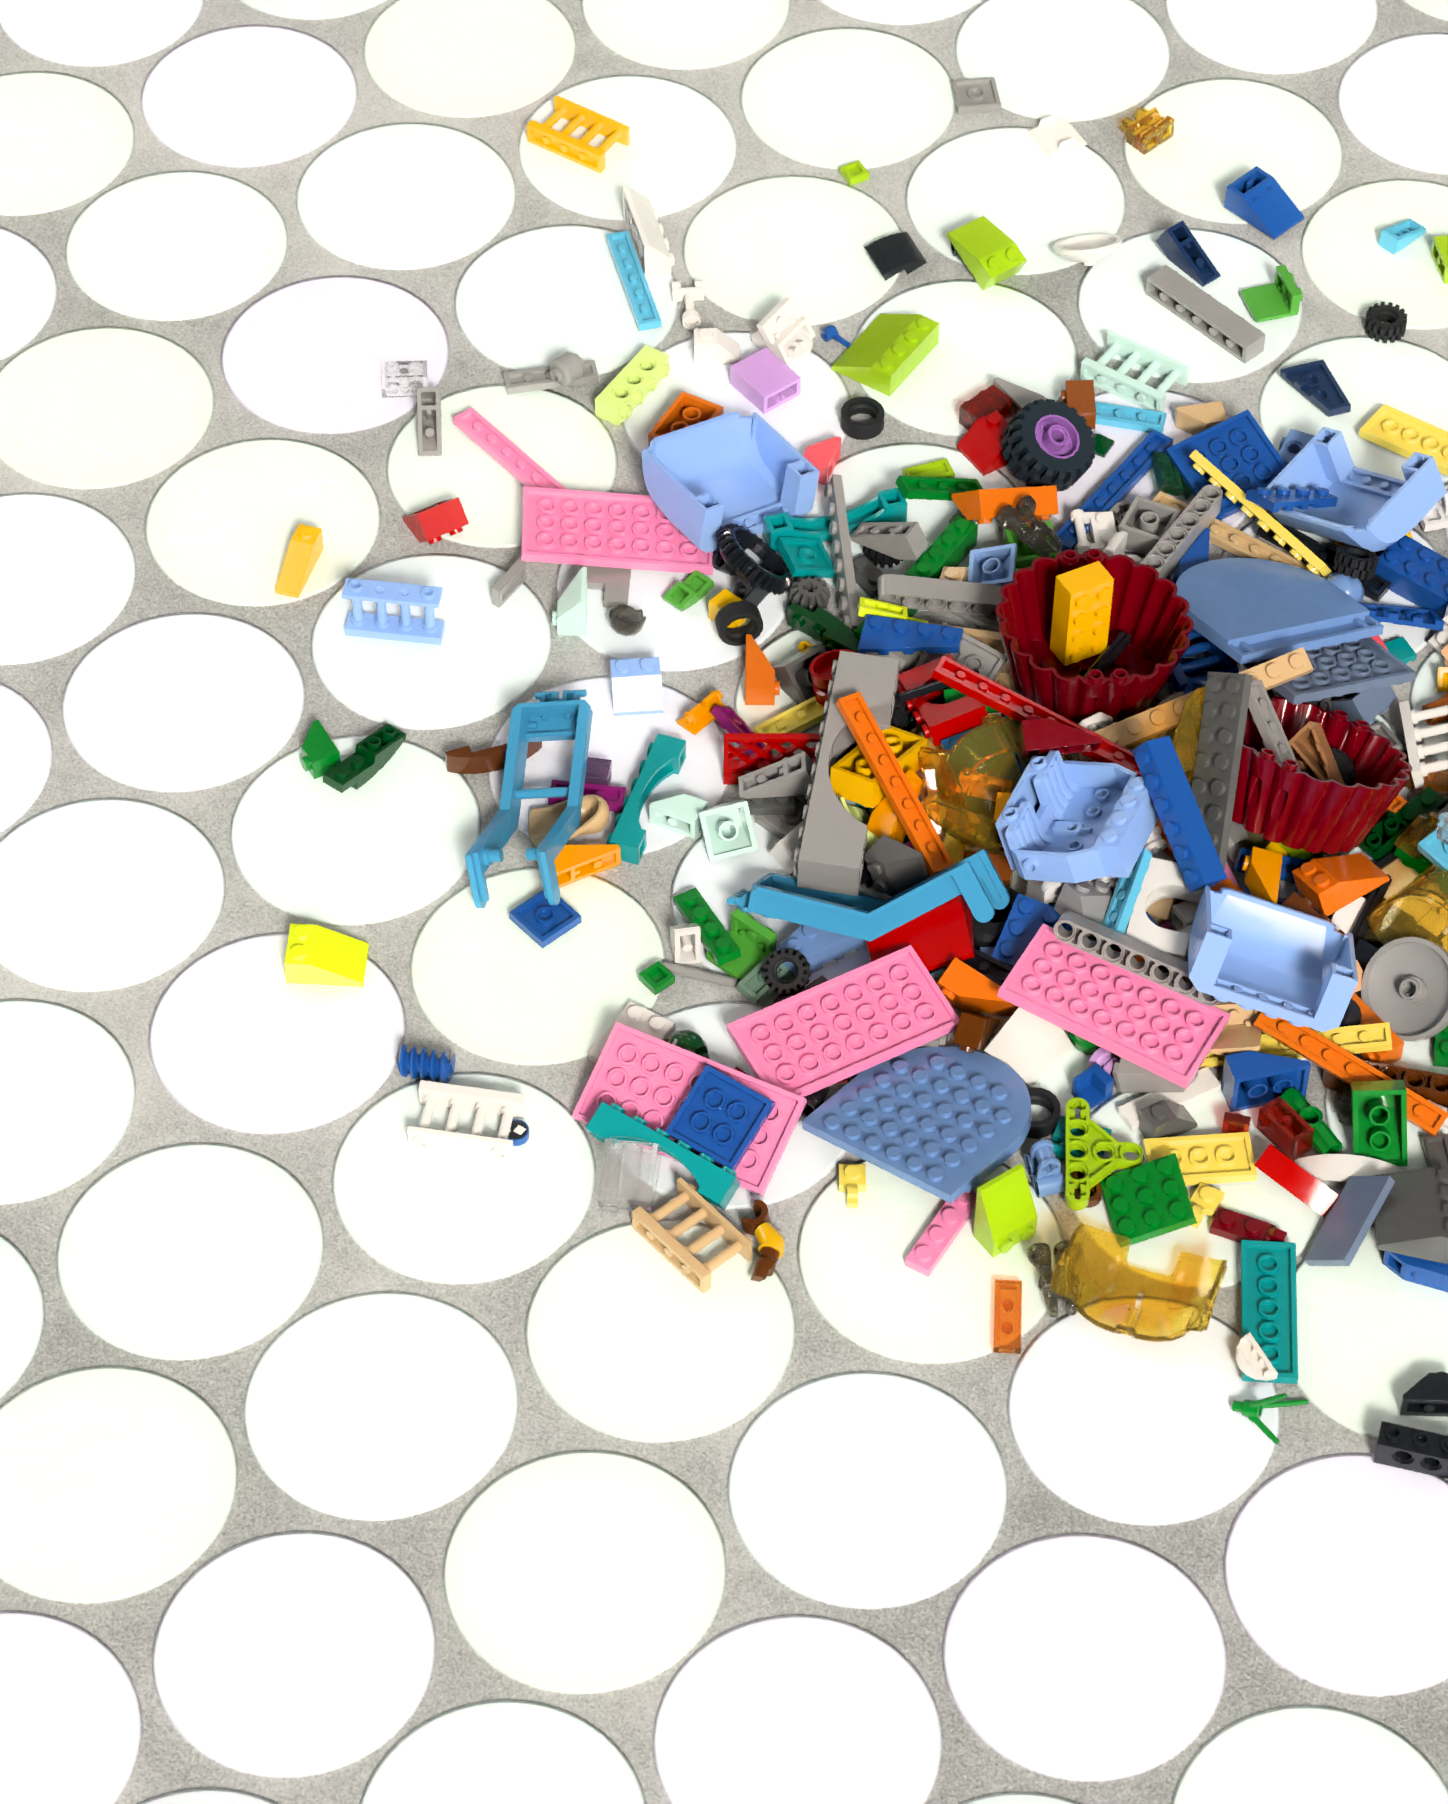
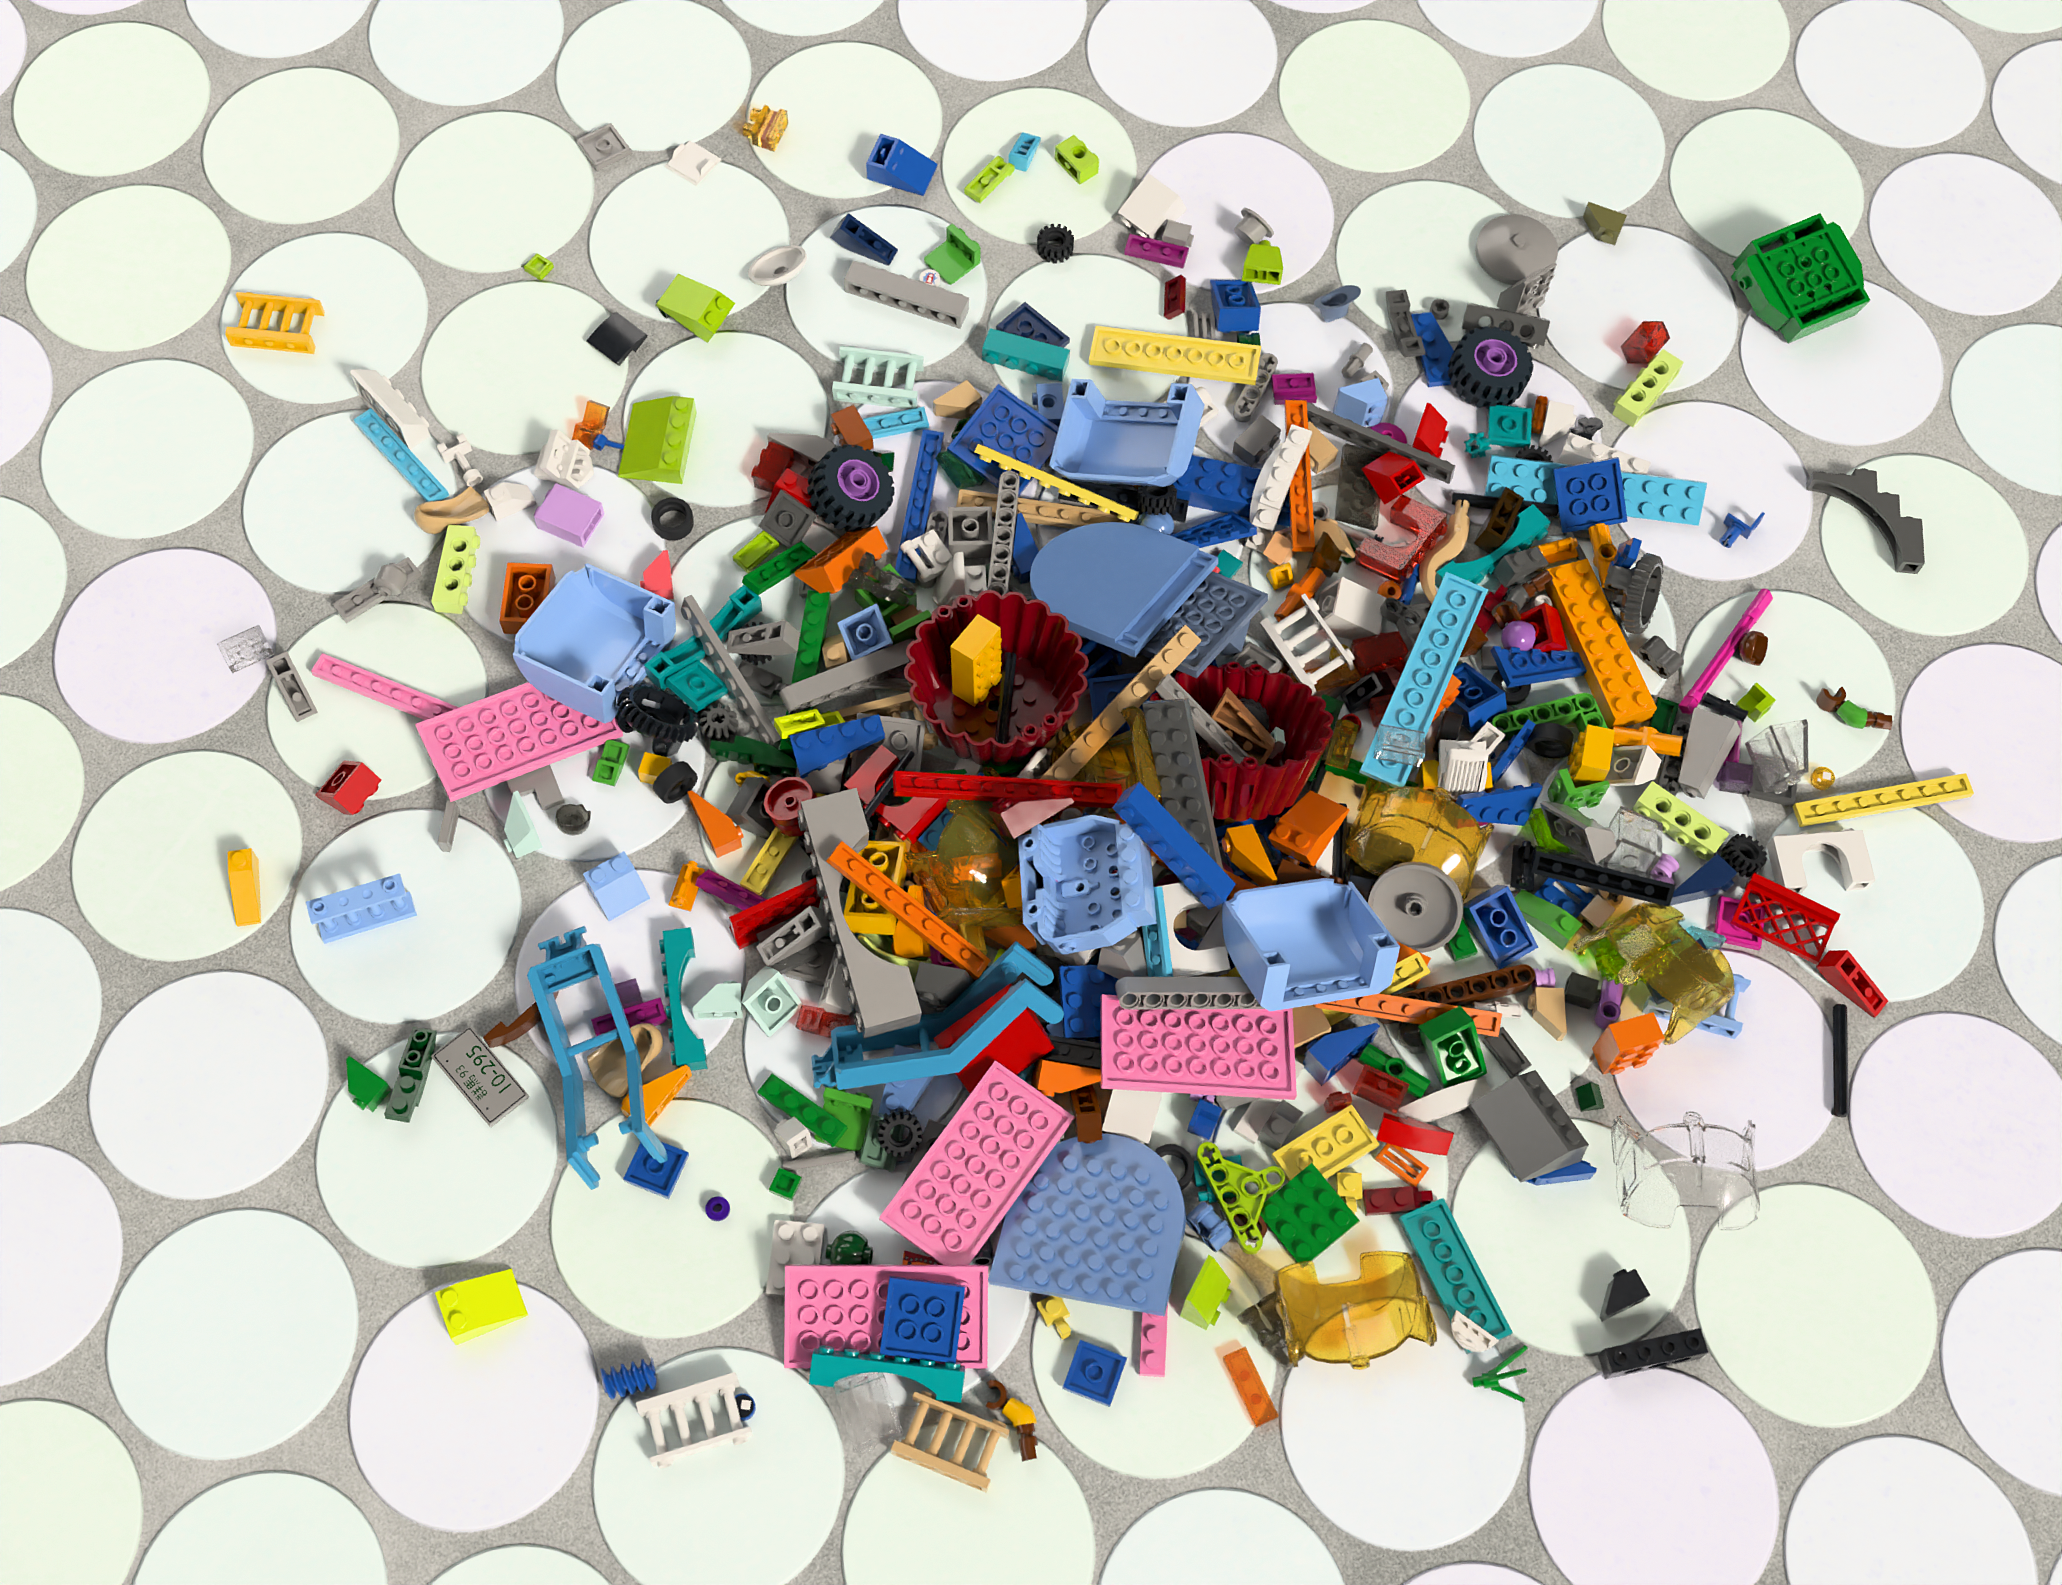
camera: 30 degrees left, 15 degrees up
blue wing [1245,486,1338,512] -> none
sand blue tile [1304,1175,1395,1266] -> none
none -> tan hair [414,486,489,534]
none -> light grey tile [431,1026,529,1128]
none -> clear orange slope [572,400,610,451]
none -> dark purple plate [705,1196,730,1221]
none -> dark grey plate [758,490,818,548]
none -> clear red slope [795,1005,851,1038]
none -> tile [919,269,940,287]
none -> lime plate [964,155,1015,203]
none -> teal brick [982,328,1070,382]
none -> blue plate [1062,1340,1127,1407]
none -> orange tile [1375,1143,1429,1187]

